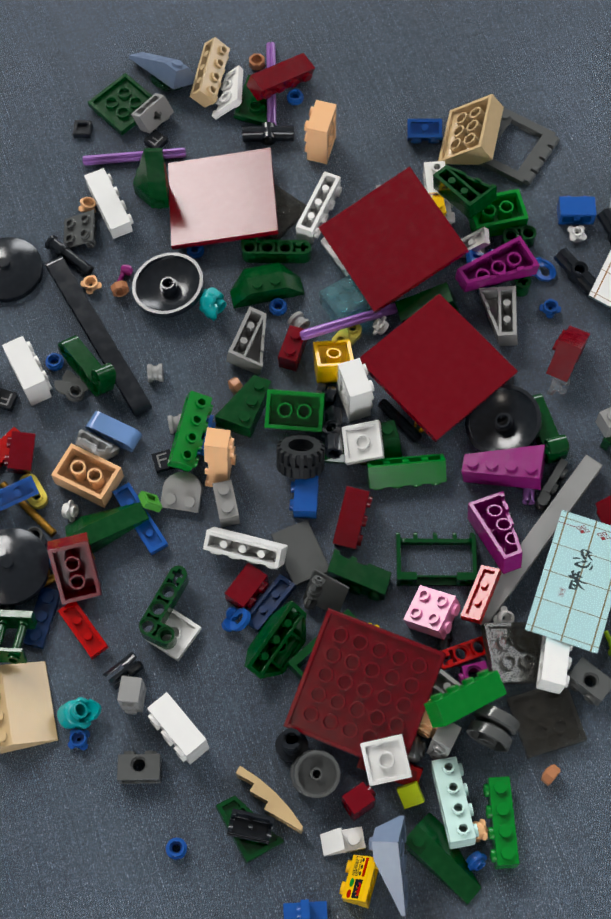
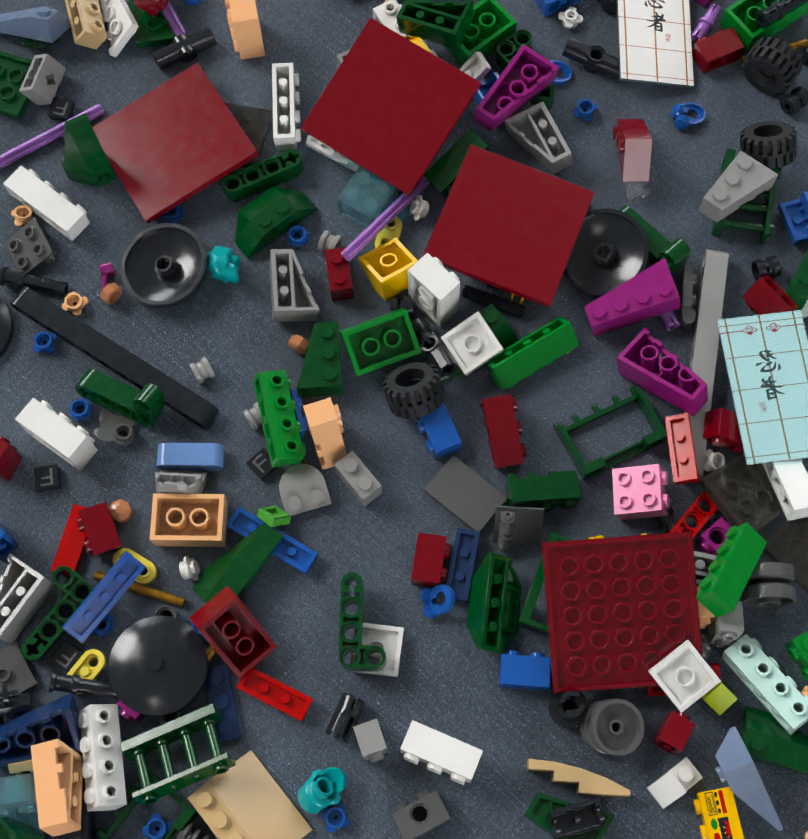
camera: 25 degrees left, 5 degrees up
white brick [203,527,288,569] -> none
none -> blue plate [33,332,57,354]
none -> nougat tile [109,499,133,524]
none -> blue brick [499,650,551,691]
none -> dark red brick [703,408,744,454]

